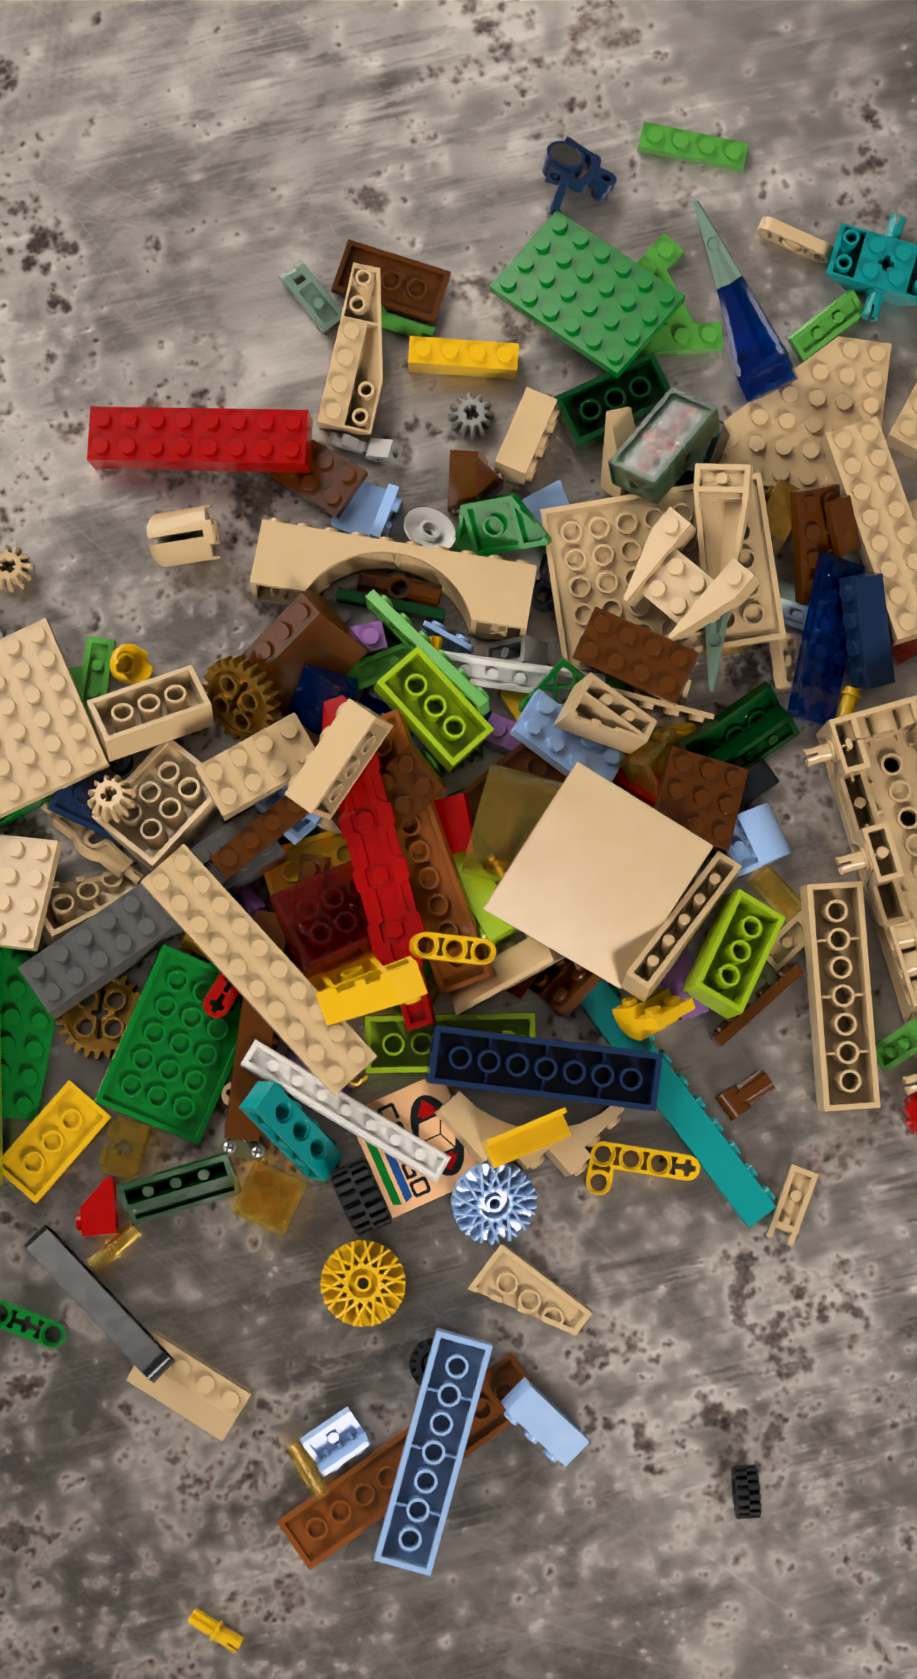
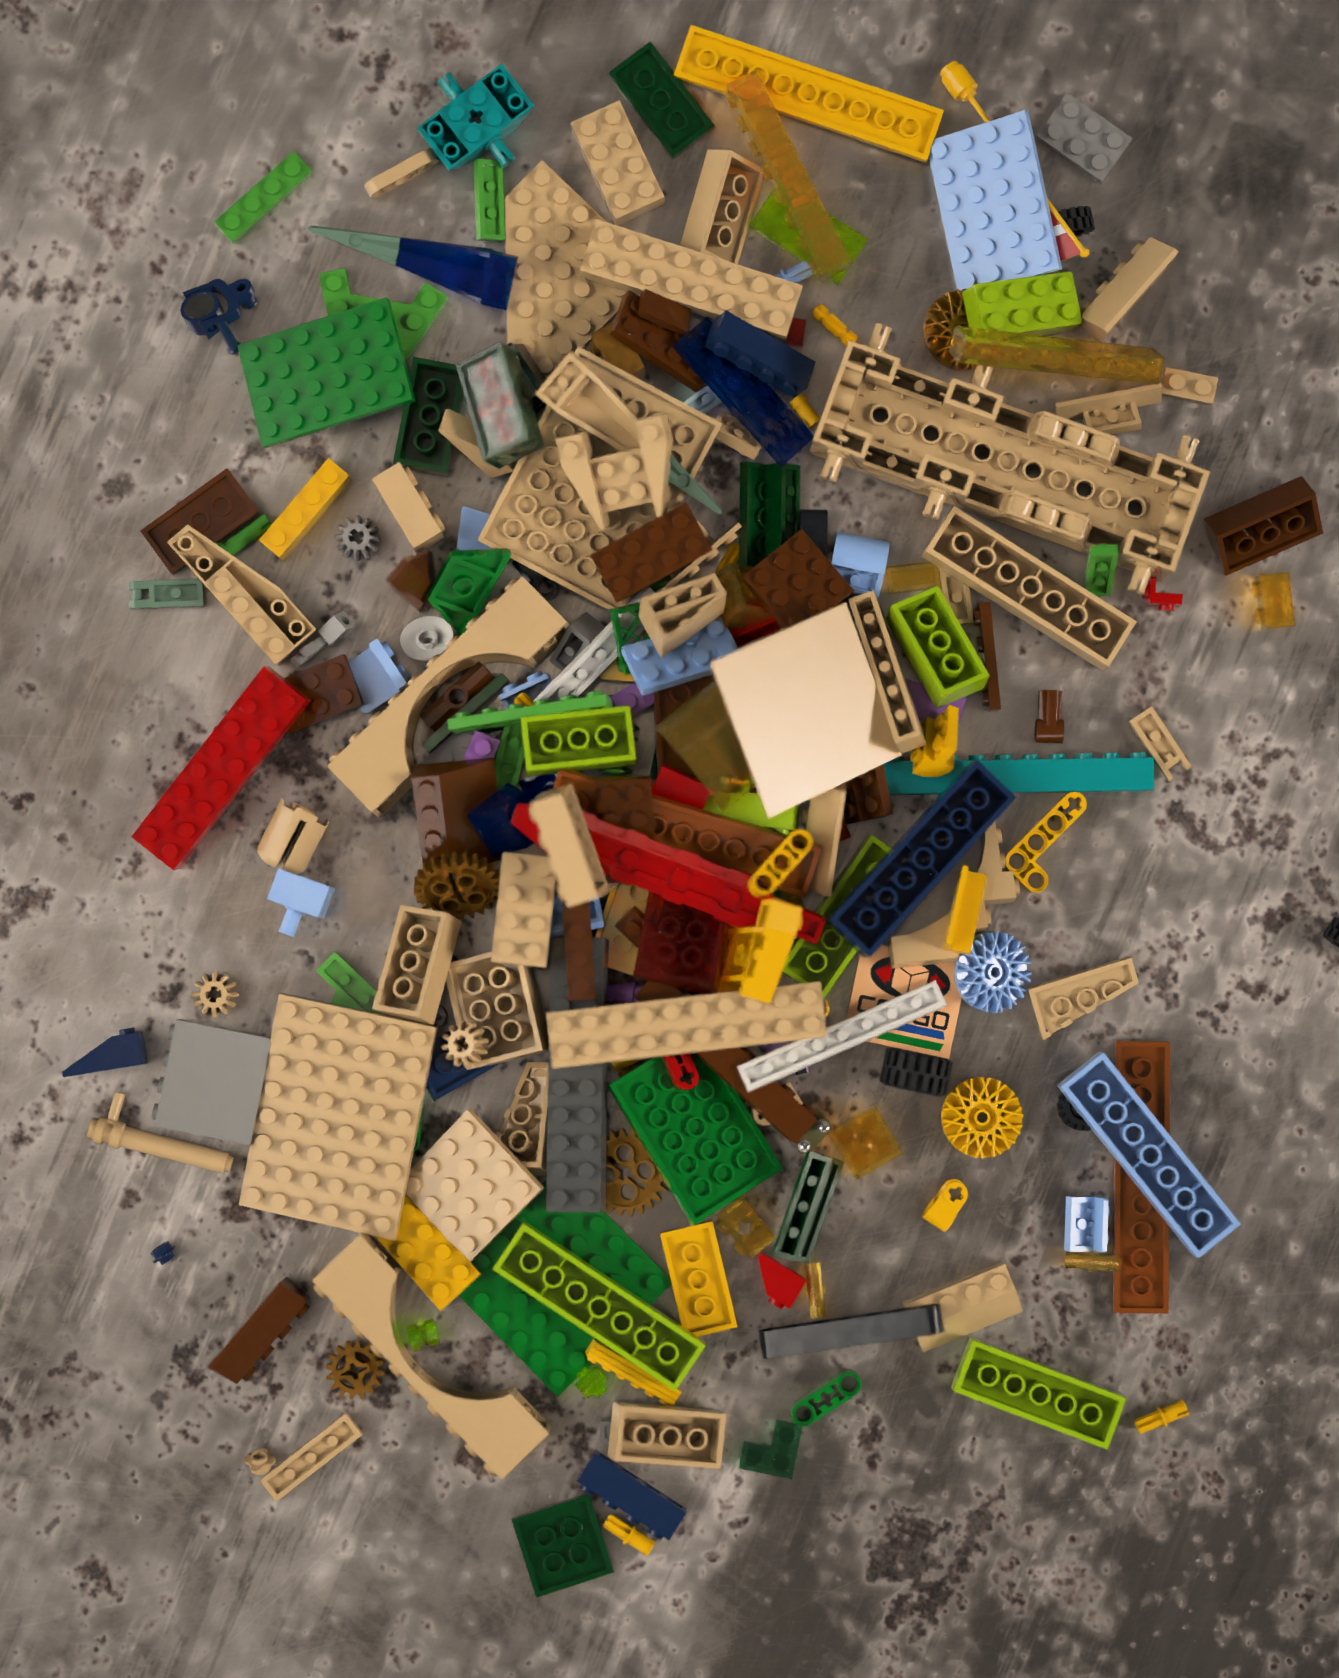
camera: 50 degrees left, 5 degrees up
tan piece [41,801,144,885] -> none
yellow hair [110,644,154,685] -> none
teal brick [239,1081,344,1181] -> none
light blue brick [501,1377,590,1467] -> none
none -> light blue brick [267,868,335,937]
none -> yellow piece [922,1179,968,1232]
none -> lime brick [951,1336,1127,1450]

